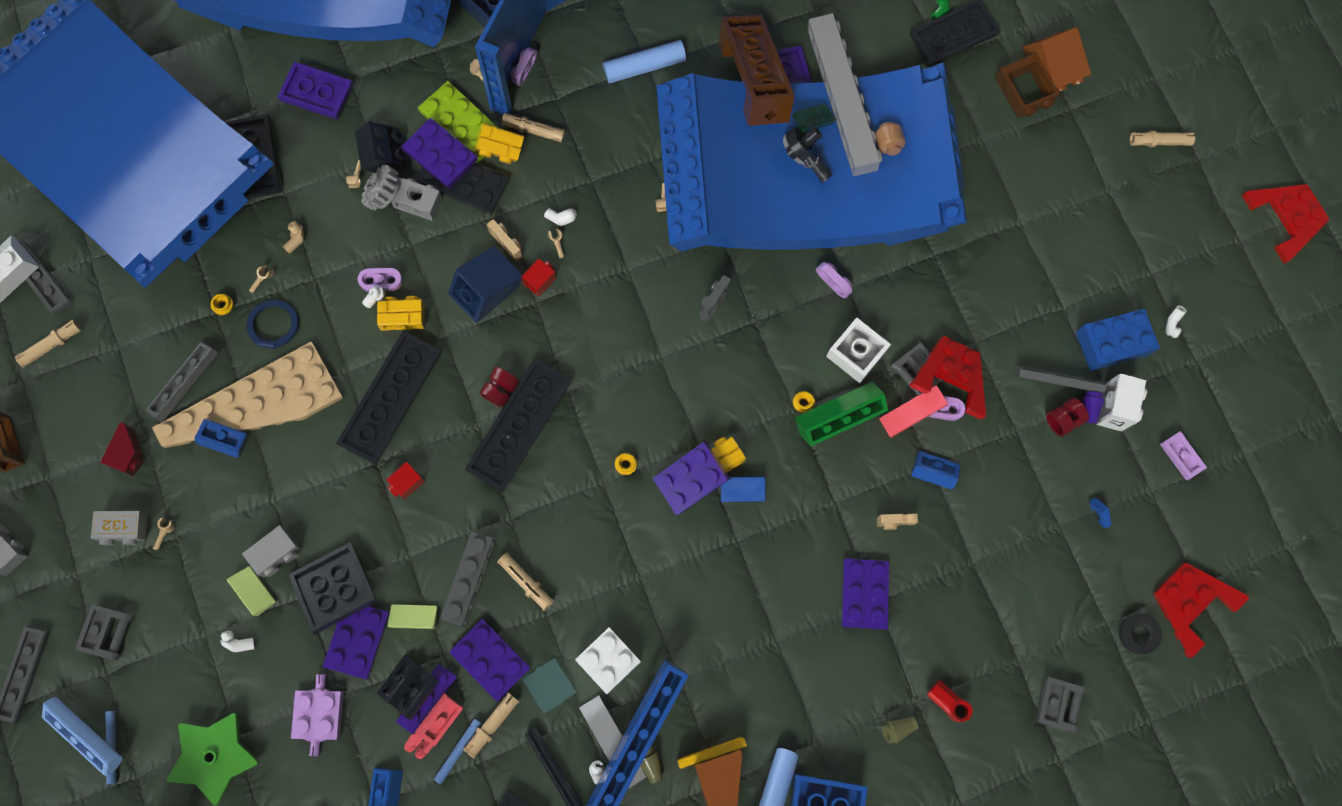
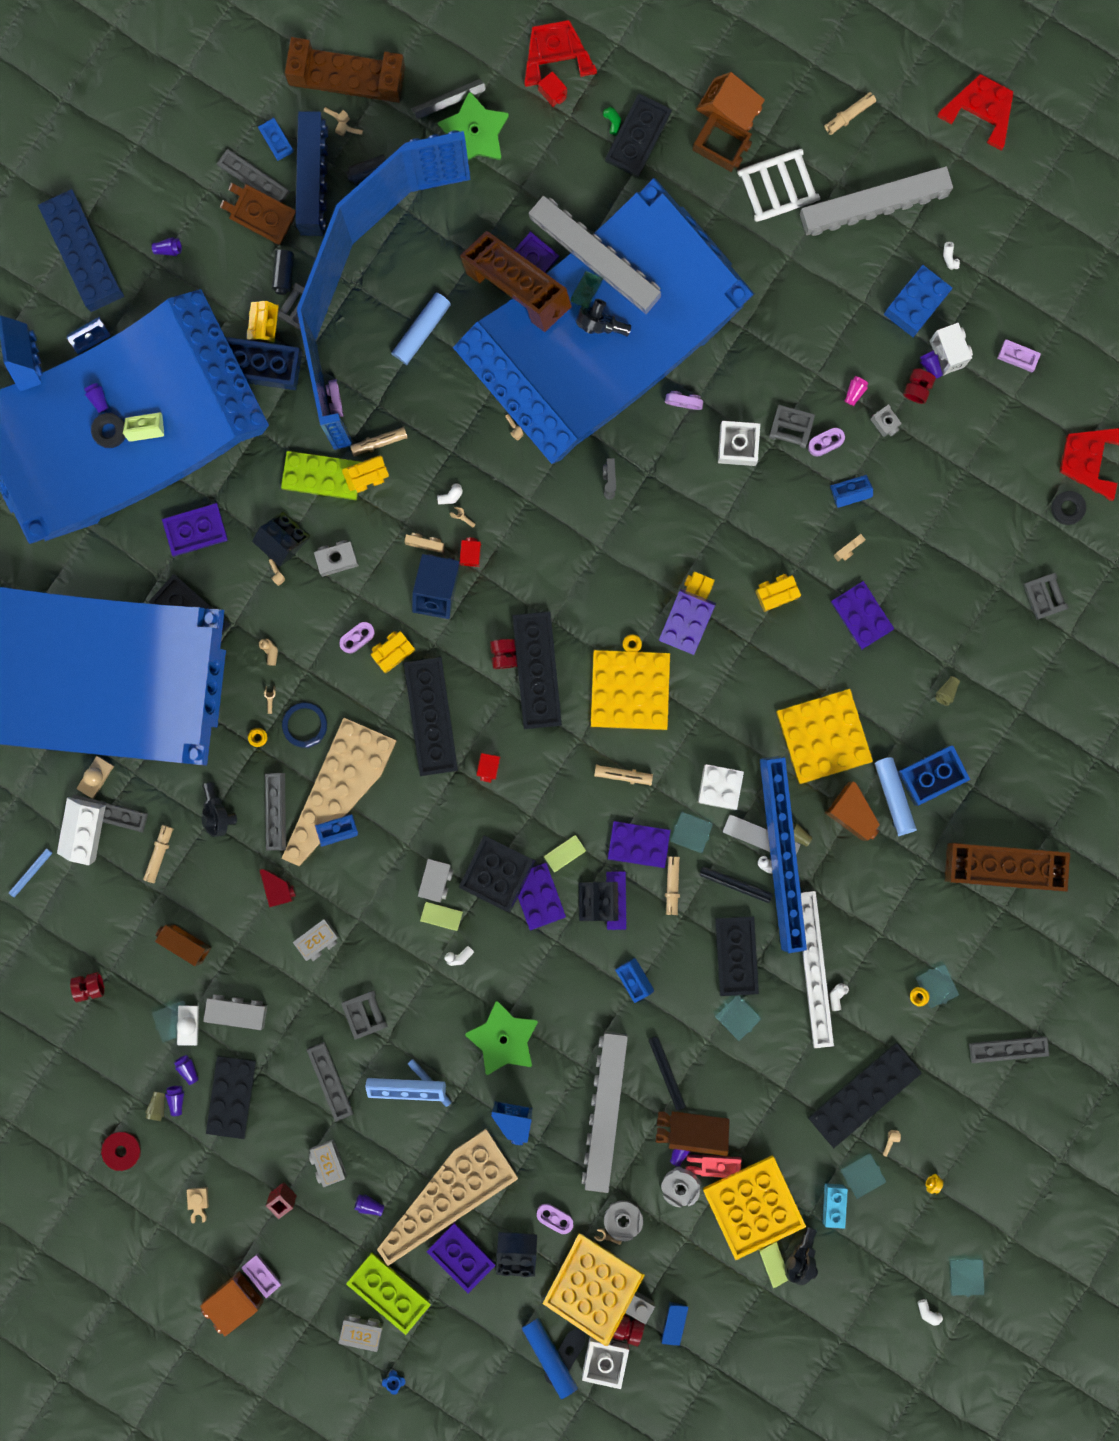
camera: 30 degrees left, 10 degrees up
tan hand [153,517,175,550] -> none
lavender plate [291,674,343,756] -> none
light grey gear [361,164,399,210] -> none
white arm [362,286,385,308] -> none
dark purple plate [401,118,478,188] -> none
coral hinge [405,693,463,759] -> none
black plate [415,162,510,216] -> none
medium blue bar [434,718,482,784] -> none
dark grey brick [440,531,496,628] -> none
tan hand [470,59,483,81] -> none
yellow tile [677,737,747,769] -> none
blue slope [720,477,765,502] -> none
yellow plate [793,391,815,413] -> none
green brick [795,382,888,447] -> none
medium nougat head [875,122,906,156] -> none
coral tile [879,385,948,438] -> none
red wing [909,336,986,420] -> none
red piece [926,680,973,723] -> none
dark grey tile [1015,365,1107,393] -> none
blue tile [1089,498,1112,528] -> none
none -> tan tile [76,756,114,799]
none -> black pin [202,782,237,837]
none -> yellow plate [591,650,670,730]
none -> white bar [737,148,820,222]
none -> yellow brick [755,574,801,612]
none -> yellow plate [776,689,873,784]
none -> light grey brick [799,166,953,236]
none -> dark pink cone [844,376,868,406]
none -> light grey brick [870,404,902,437]

